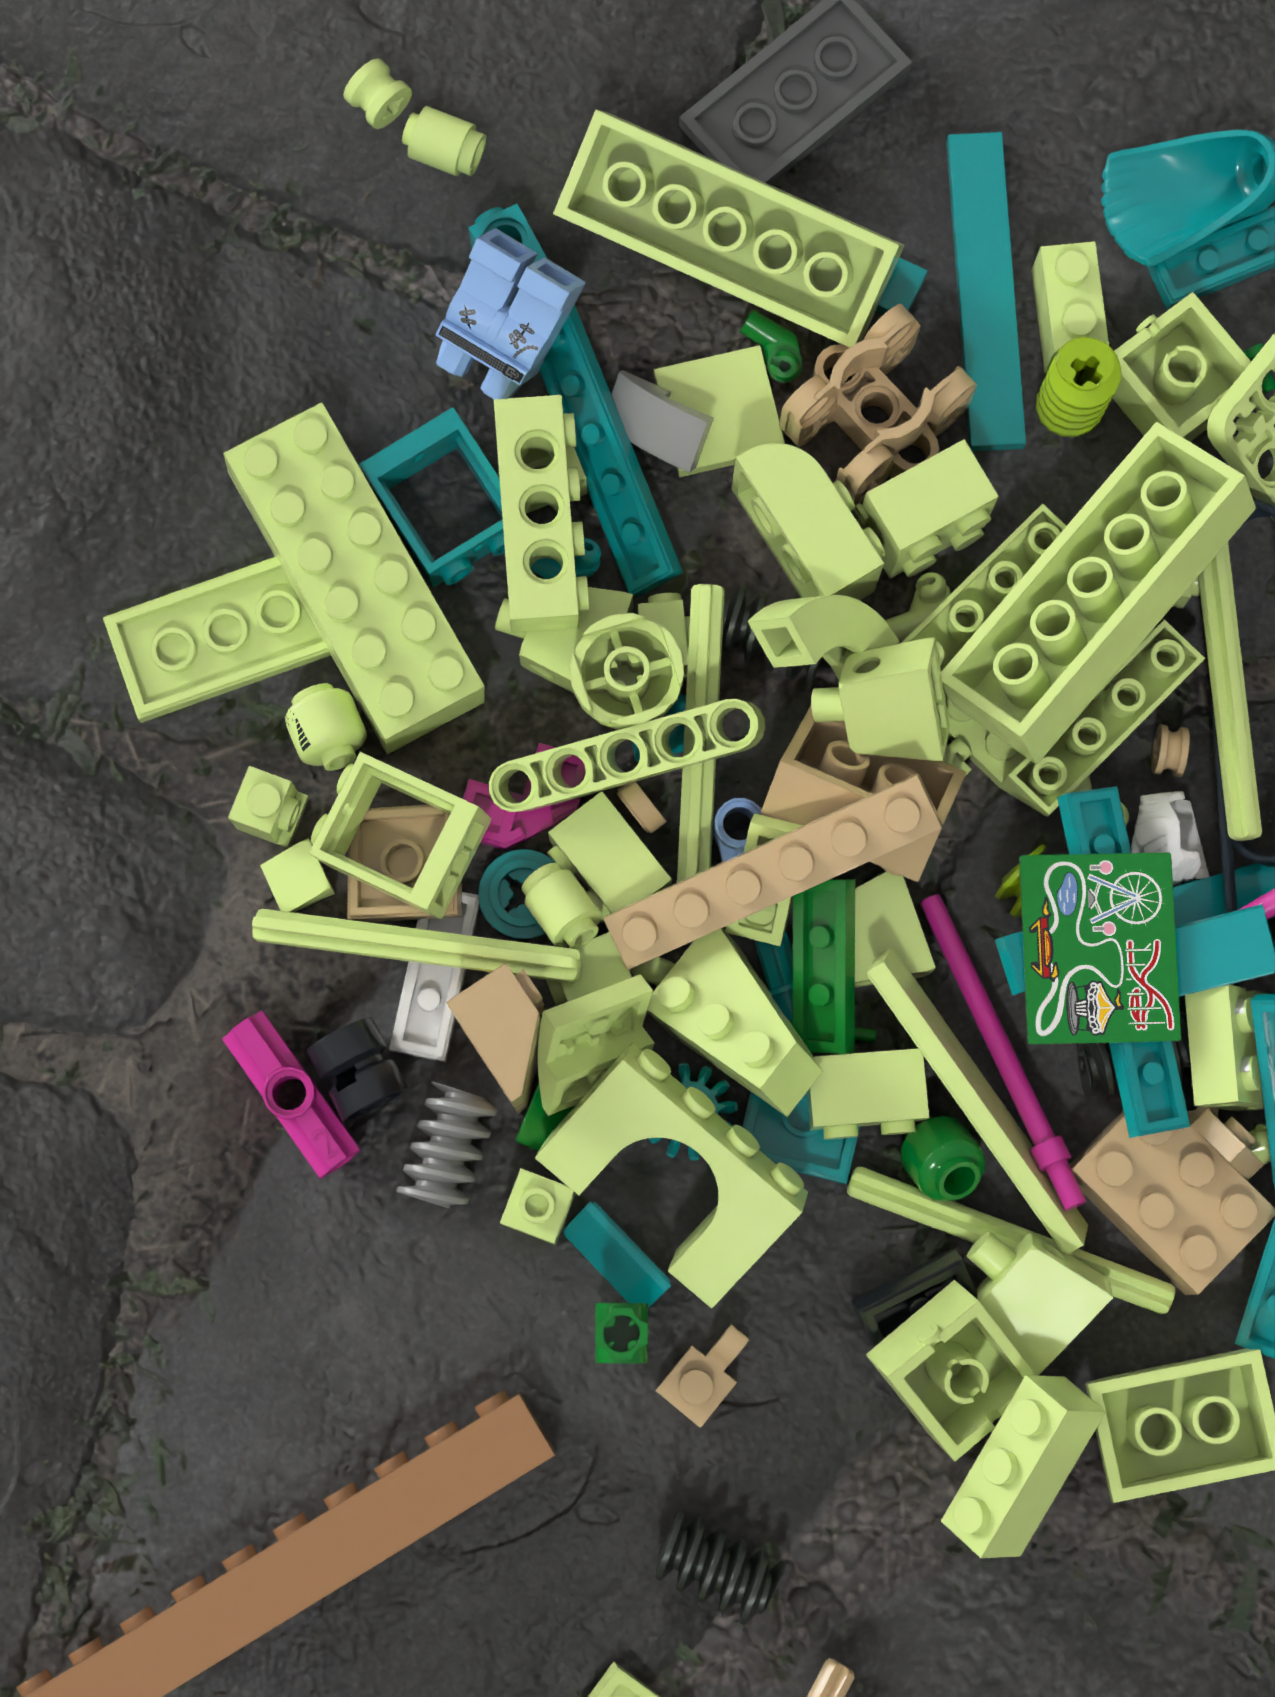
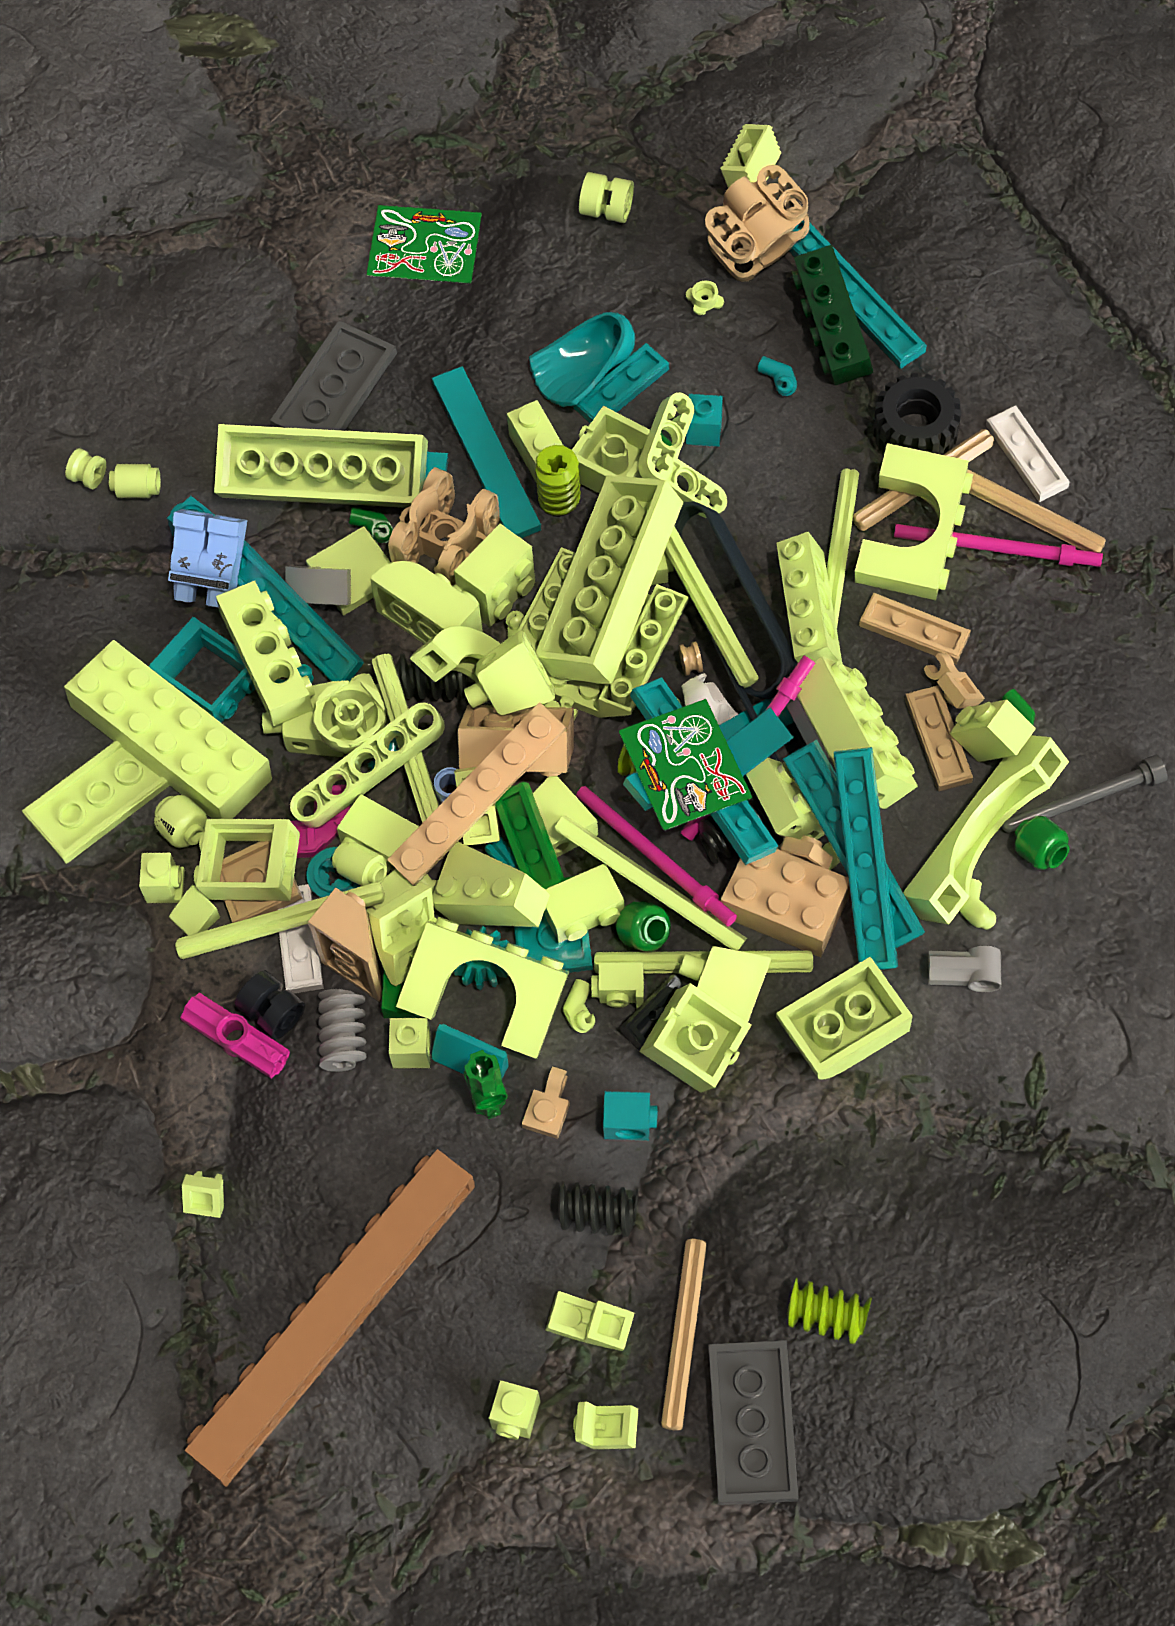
camera: 15 degrees left, 15 degrees down
tan tile [617,782,667,833] -> none
yellowish green brick [941,1375,1106,1558] -> none
none -> yellowish green tile [182,1171,224,1218]
none -> yellowish green arm [563,979,595,1033]
none -> yellowish green brick [591,962,644,1010]
none -> teal brick [603,1091,658,1140]

